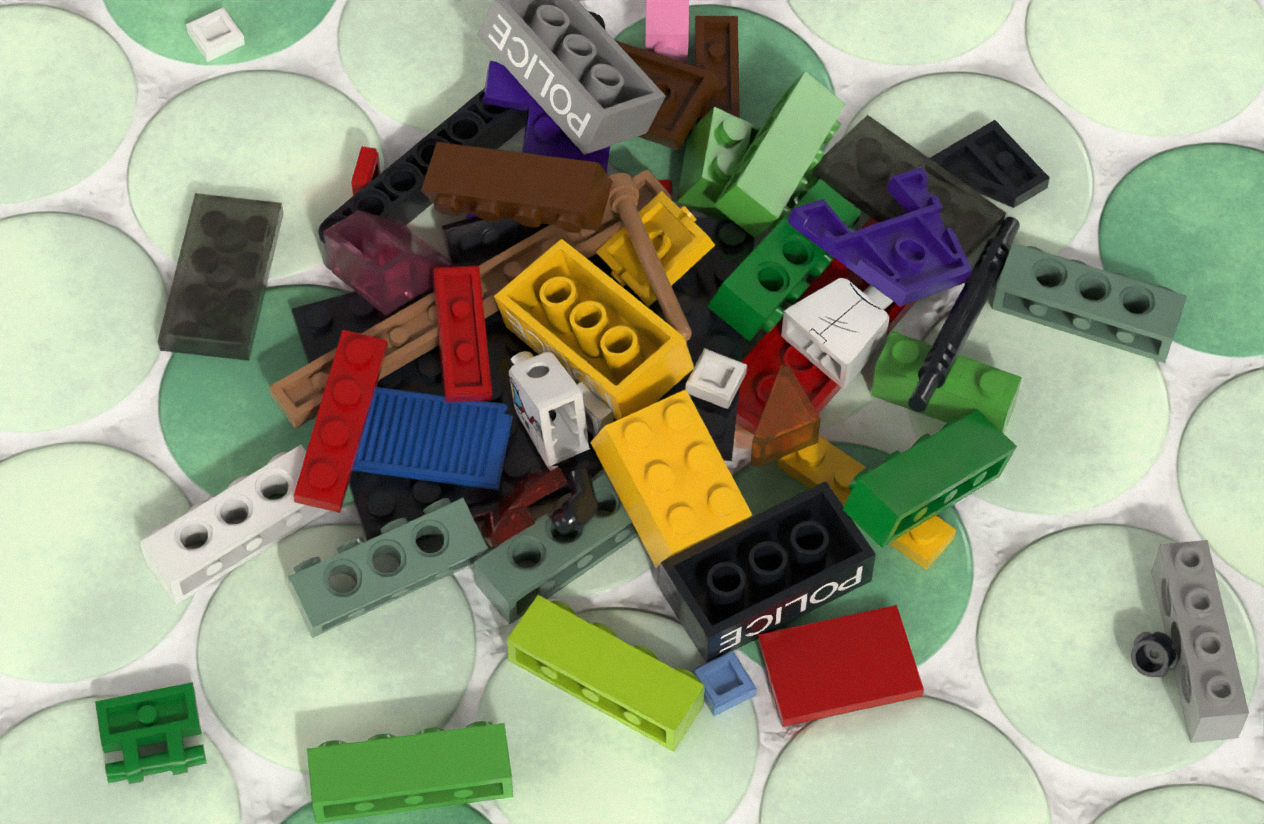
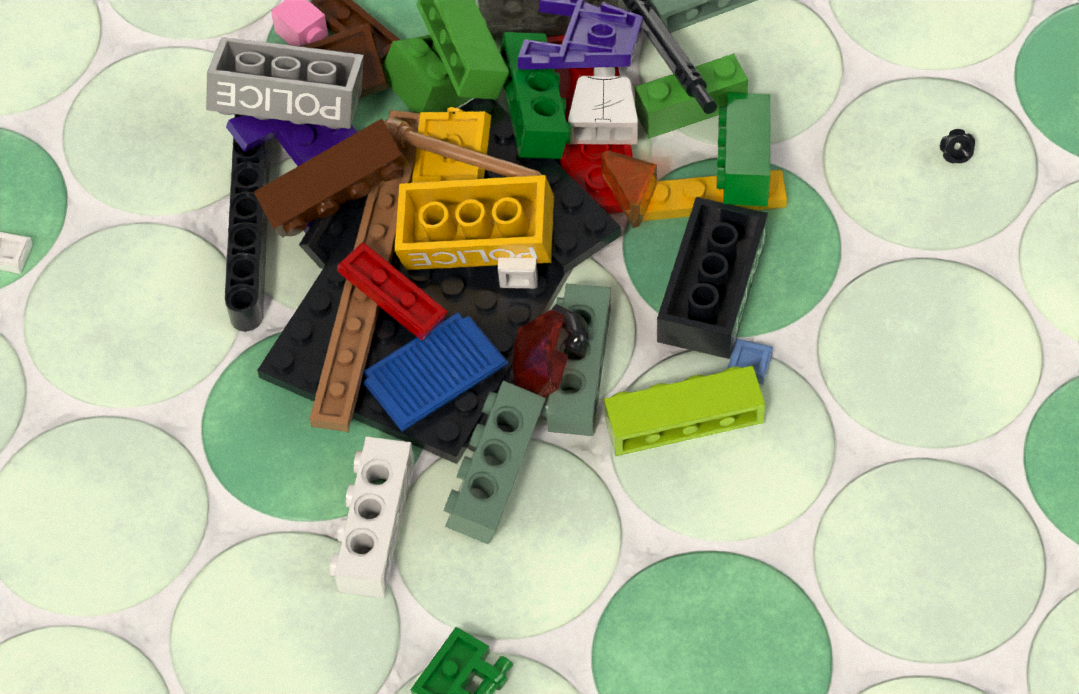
camera: 40 degrees left, 0 degrees up
clear smoke plate [158,193,284,361] -> none
red plate [294,330,388,513] -> none
bright green brick [307,721,513,823] -> none
clear pink slope [323,210,456,316] -> none
red tile [351,146,381,196] -> none
white torso [508,351,590,467] -> none
yellow brick [590,389,752,568] -> none
white tile [685,348,747,409] -> none
red tile [757,605,924,727] -> none
light grey brick [1151,540,1249,743] -> none

